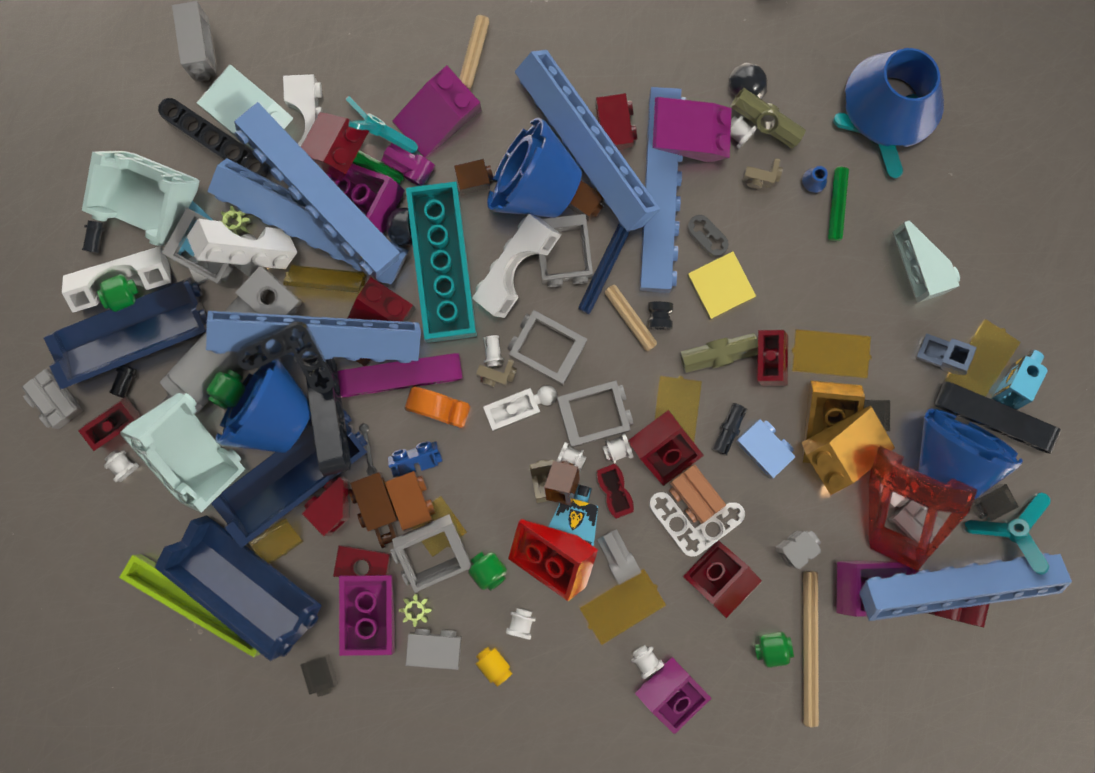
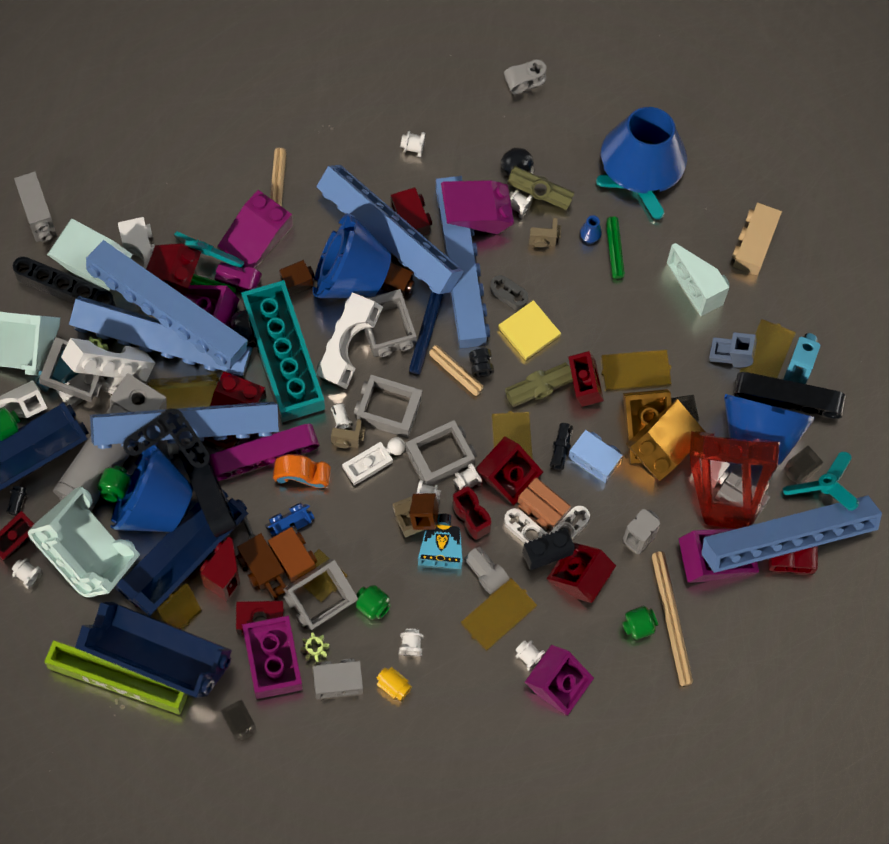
camera: 15 degrees left, 15 degrees down
red slope [508,519,598,601] -> none
none -> white brick [400,131,426,157]
none -> black brick [522,527,575,571]
none -> tan brick [732,202,782,276]

